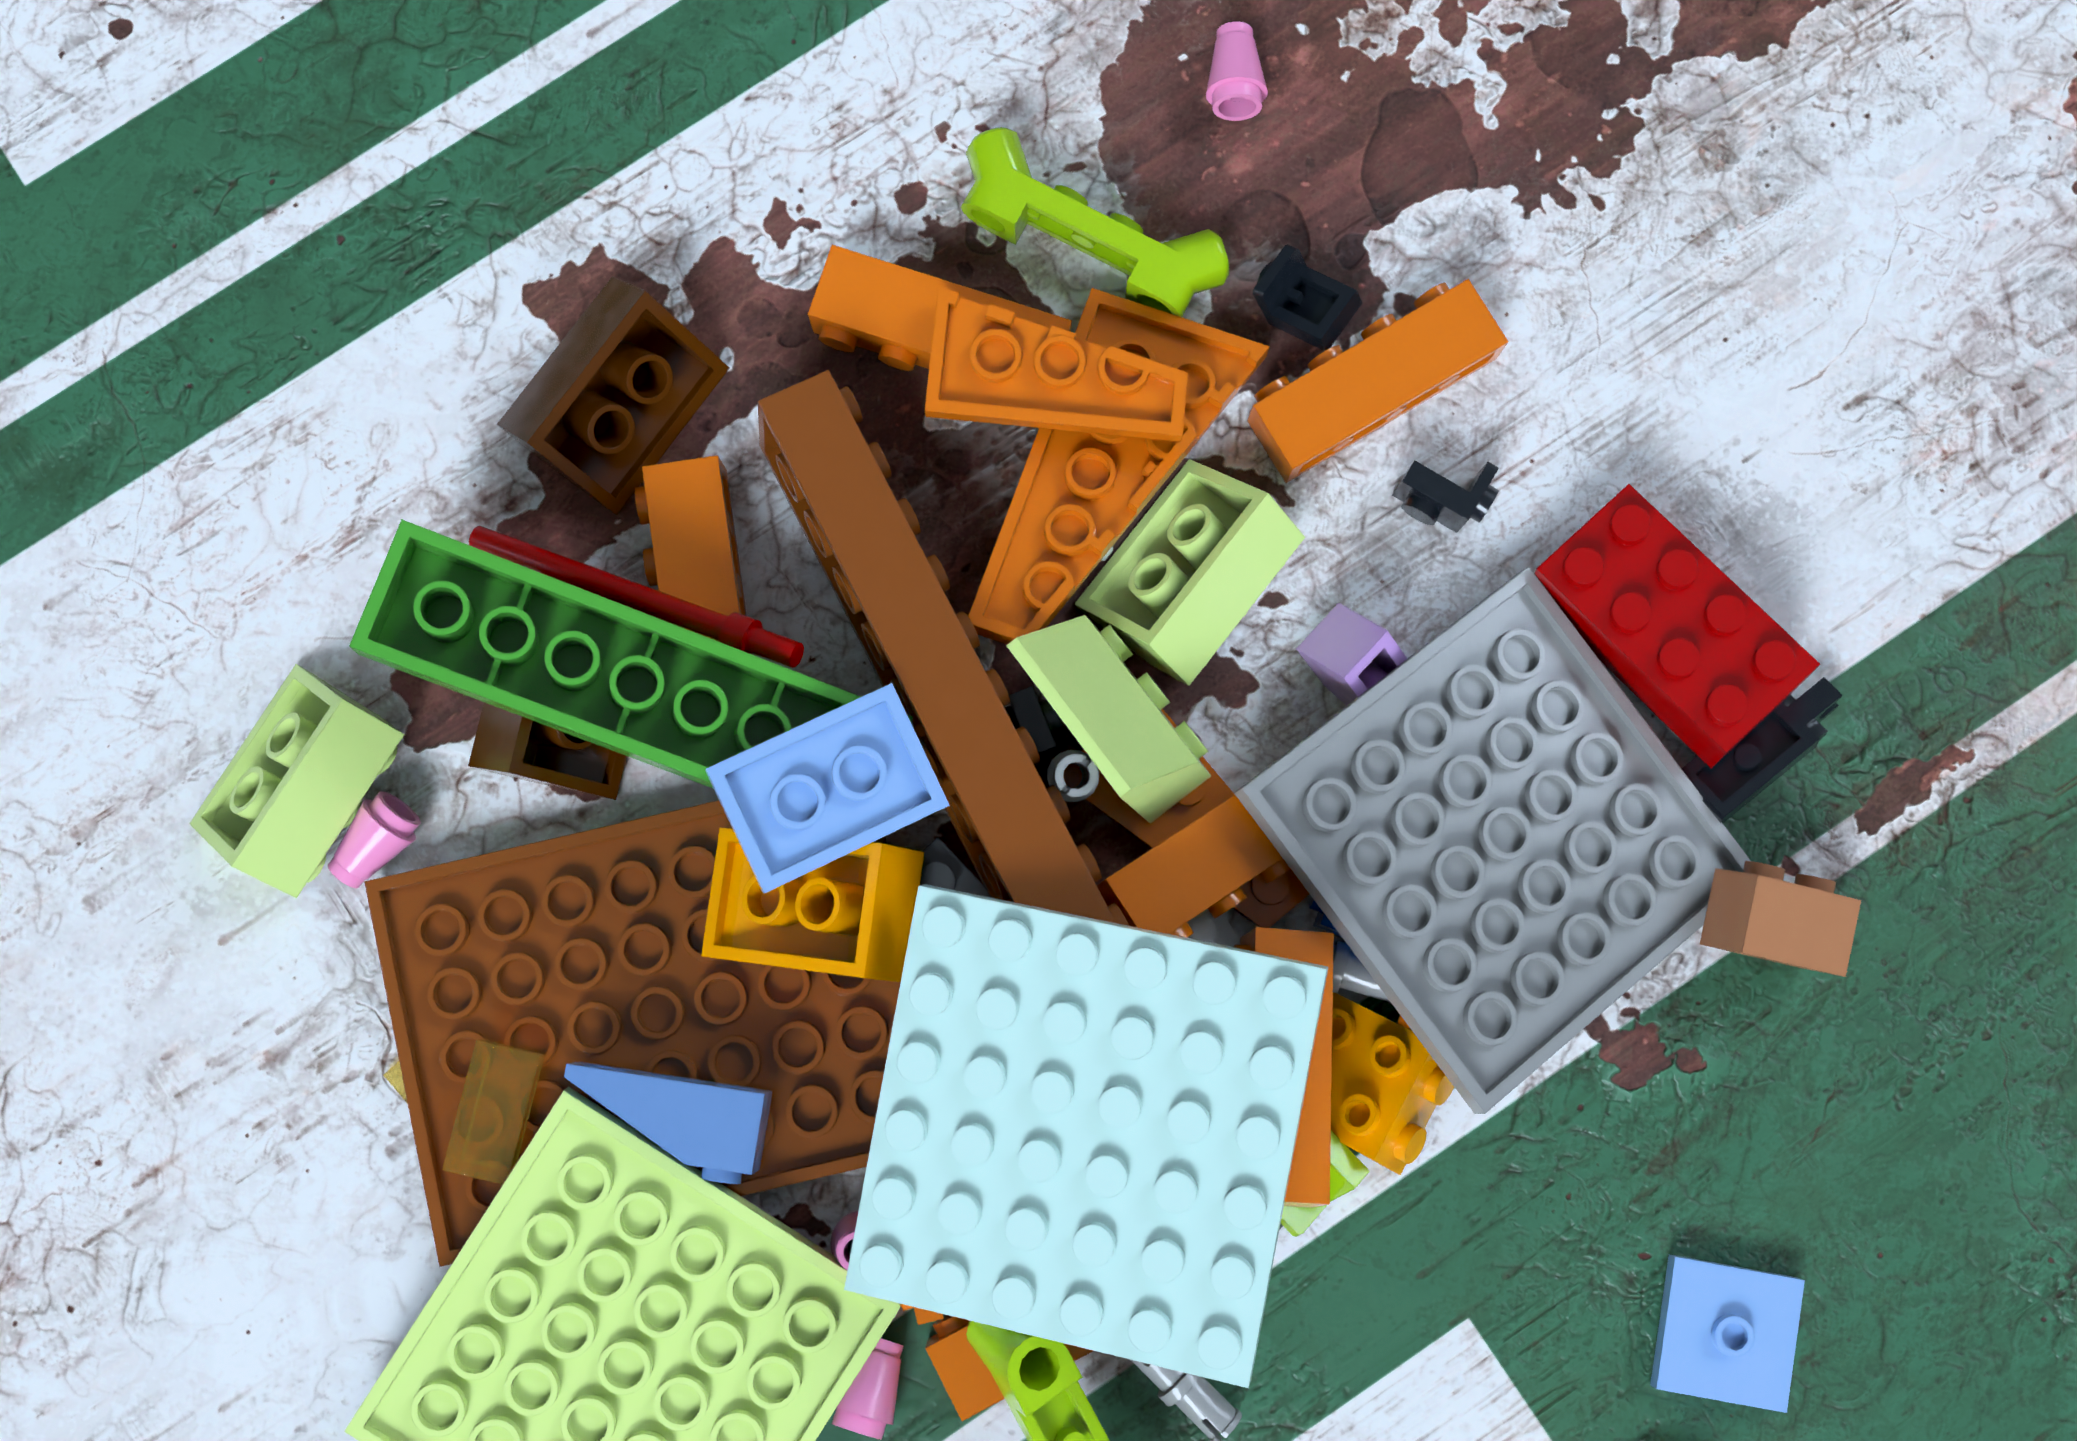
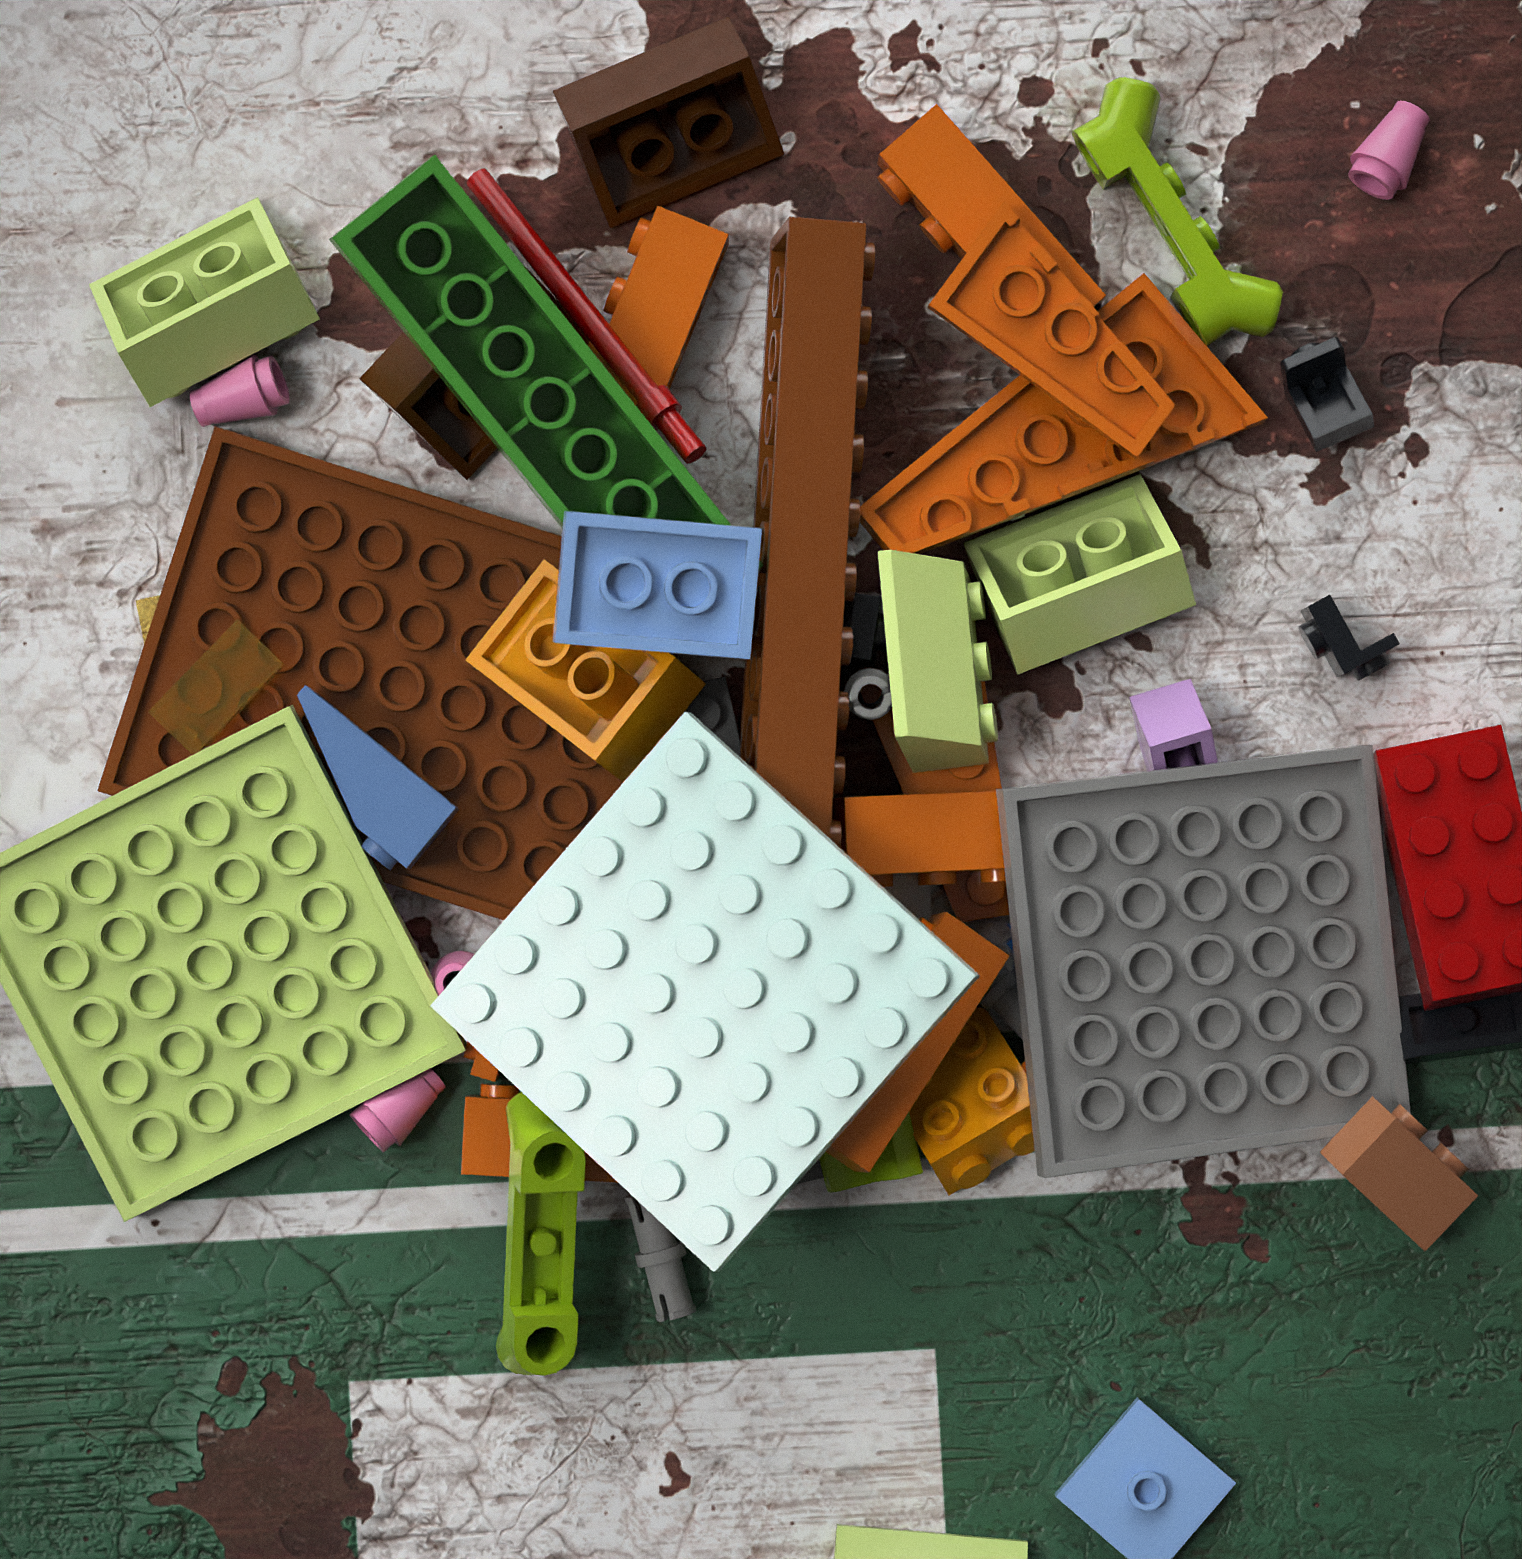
camera: 30 degrees right, 5 degrees up
orange brick [1247,279,1509,483] -> none

